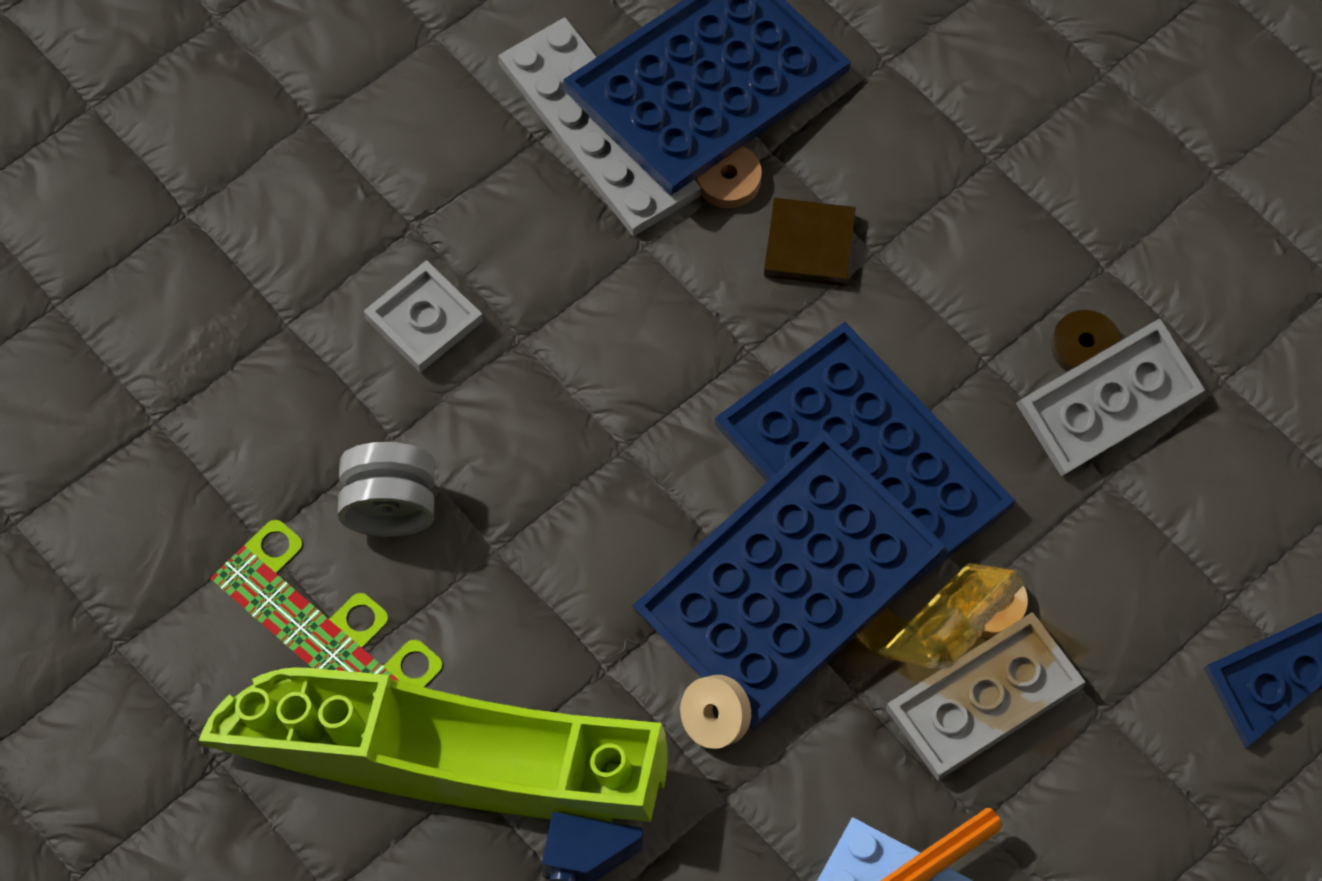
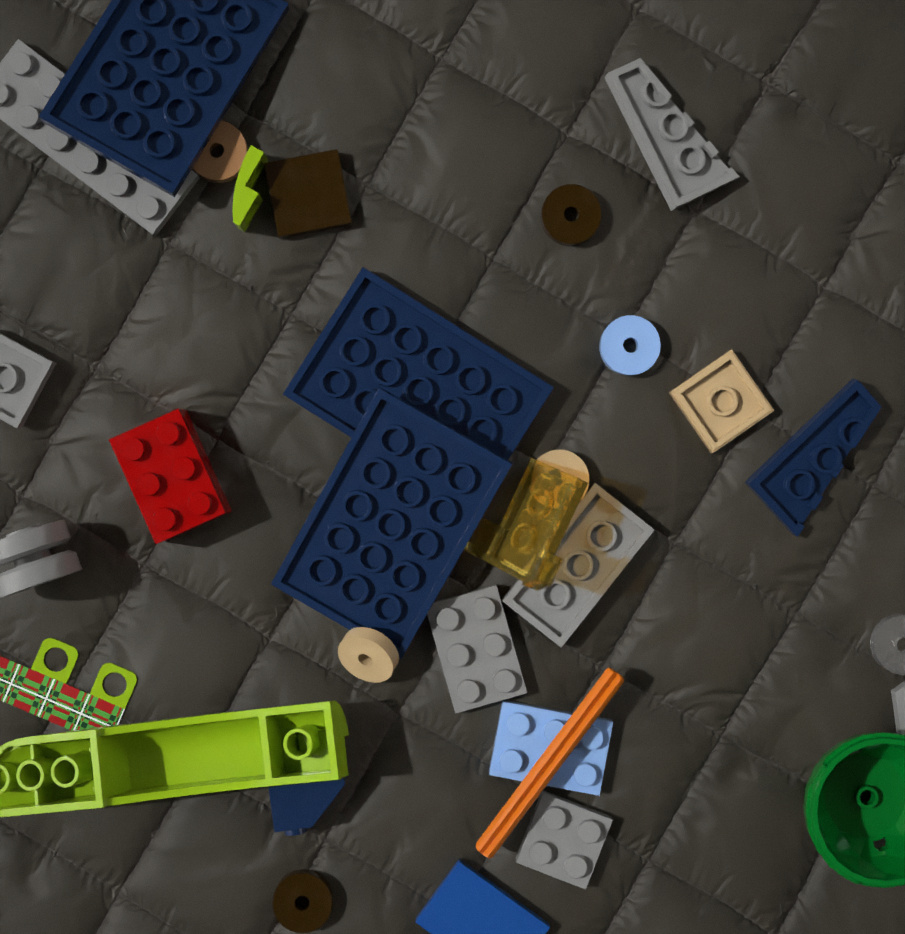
camera: 20 degrees left, 25 degrees up
light grey plate [1016,318,1205,476] -> none
none -> red brick [109,408,232,544]
none -> lime slope [232,145,269,232]
none -> light grey plate [427,584,527,714]
none -> light blue piece [599,315,661,376]
none -> light grey wing [604,58,739,211]
none -> tan tile [669,349,774,453]

